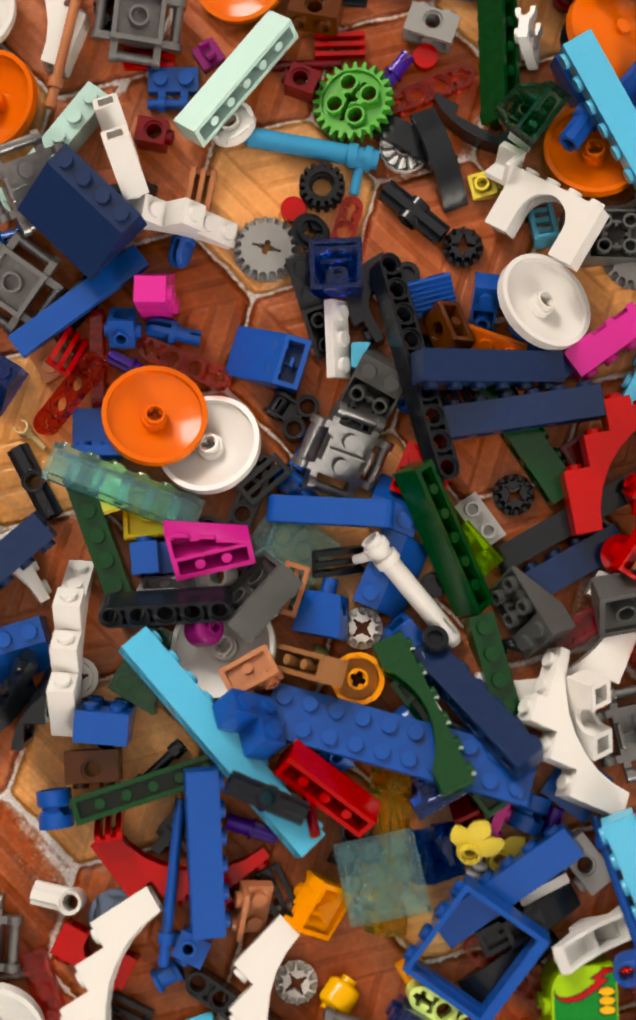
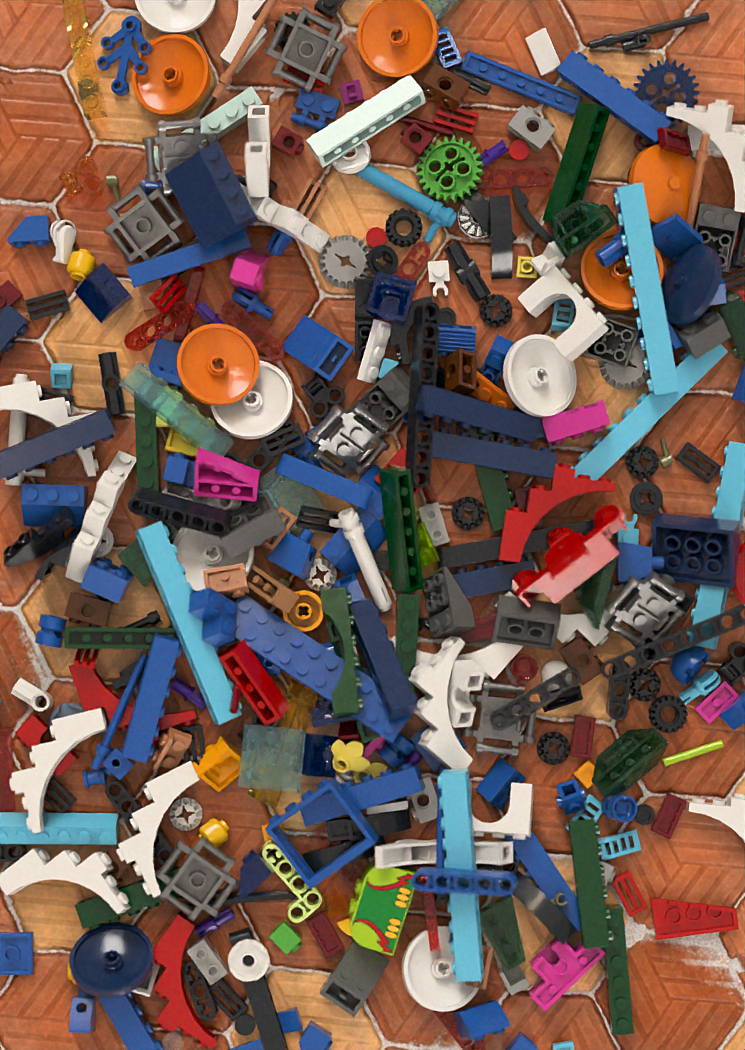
camera: 20 degrees right, 5 degrees up
tan hand [13,419,47,451] -> none
blue brick [104,308,142,350] -> none
magenta head [184,622,224,647] -> none
black piece [223,770,310,826] -> none
black tile [421,625,449,654] -> none
white plate [514,5,543,71] -> none
none -> white plate [428,260,450,297]

